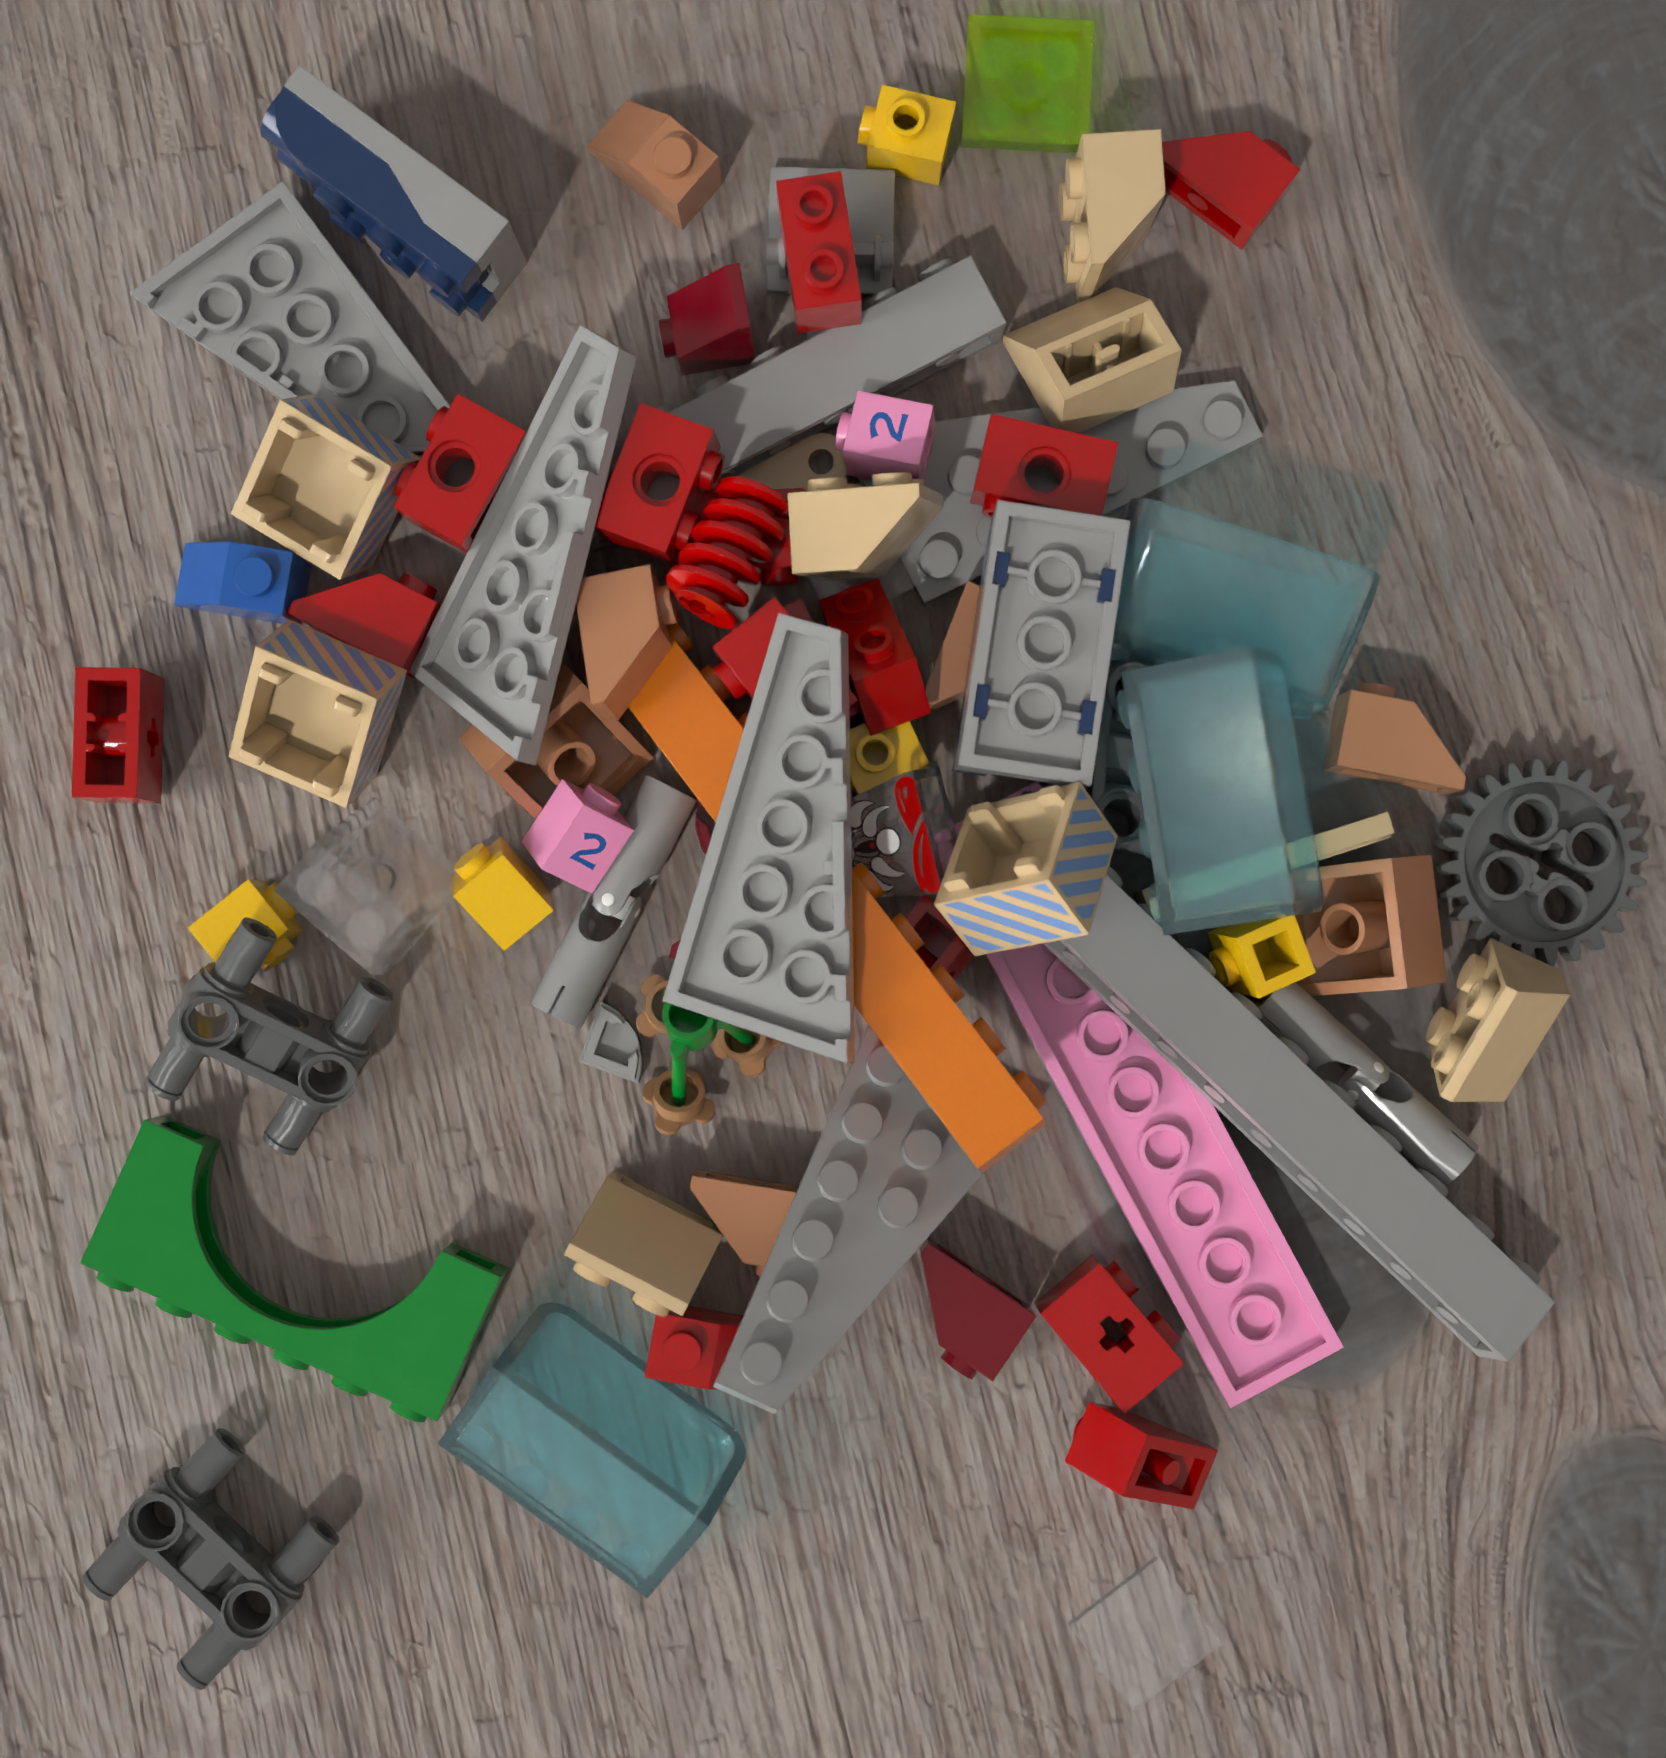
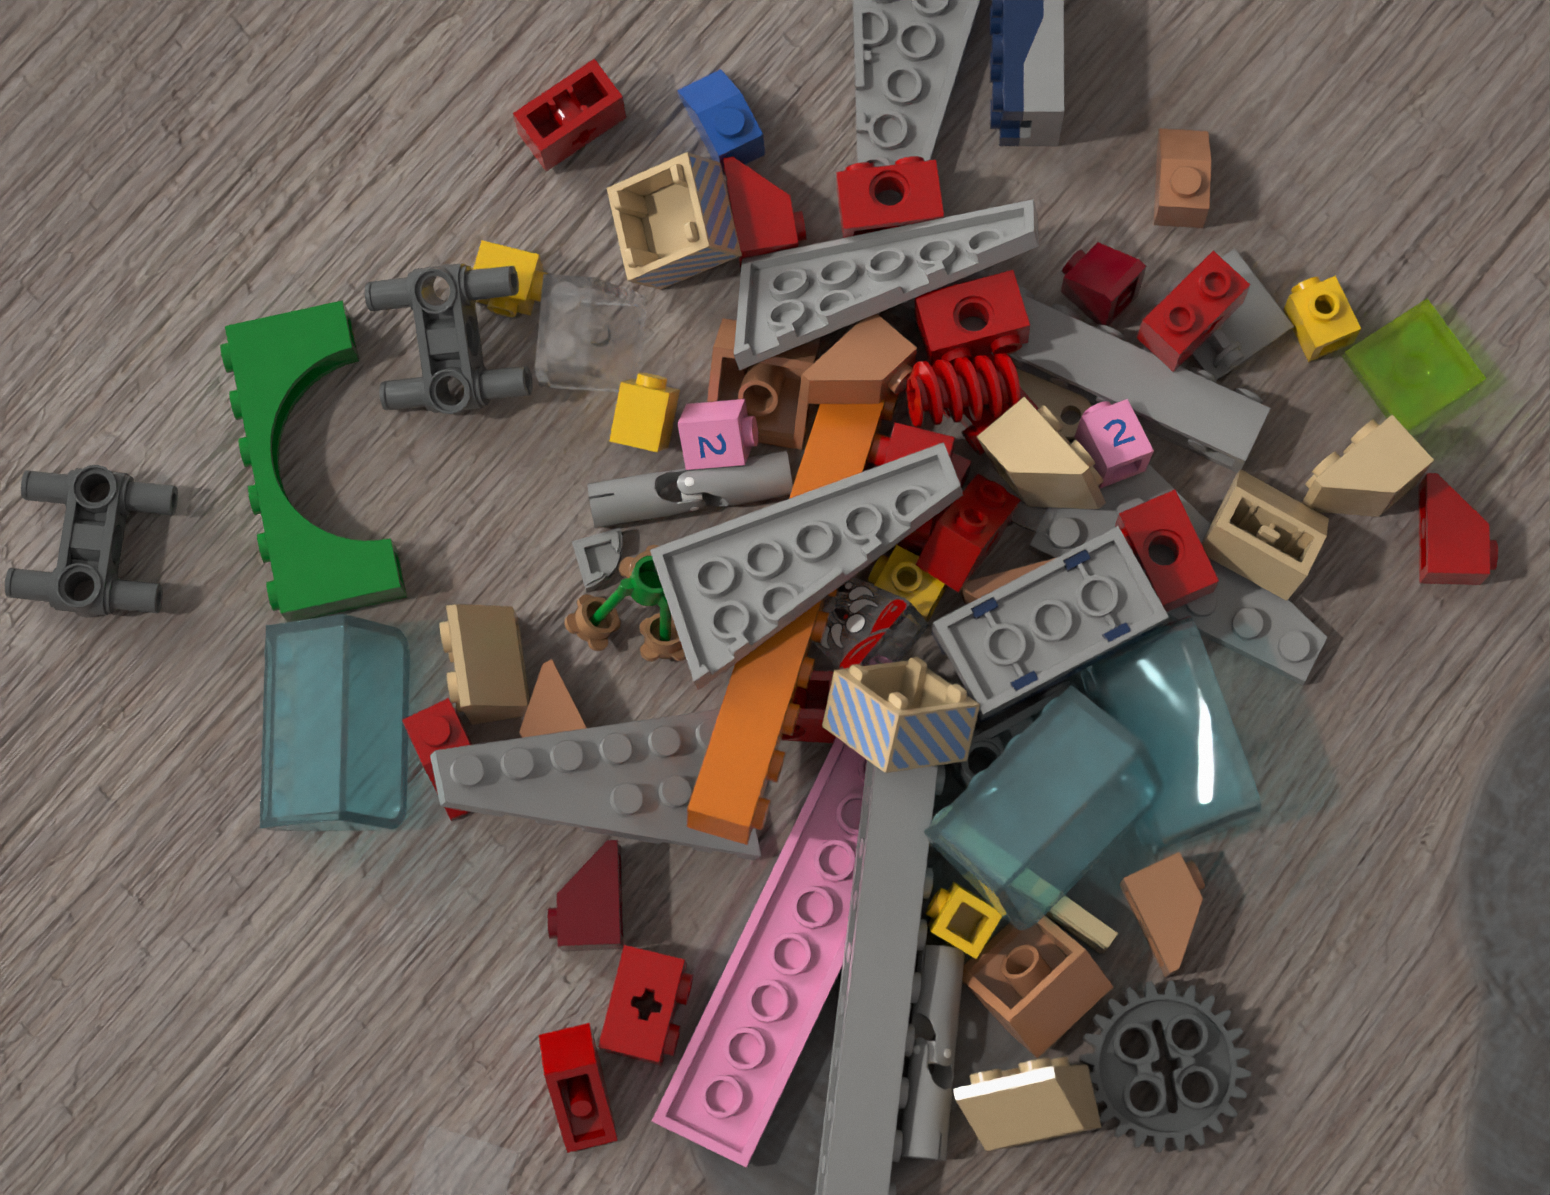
camera: 60 degrees right, 10 degrees down
tan container [231,394,421,580] -> none

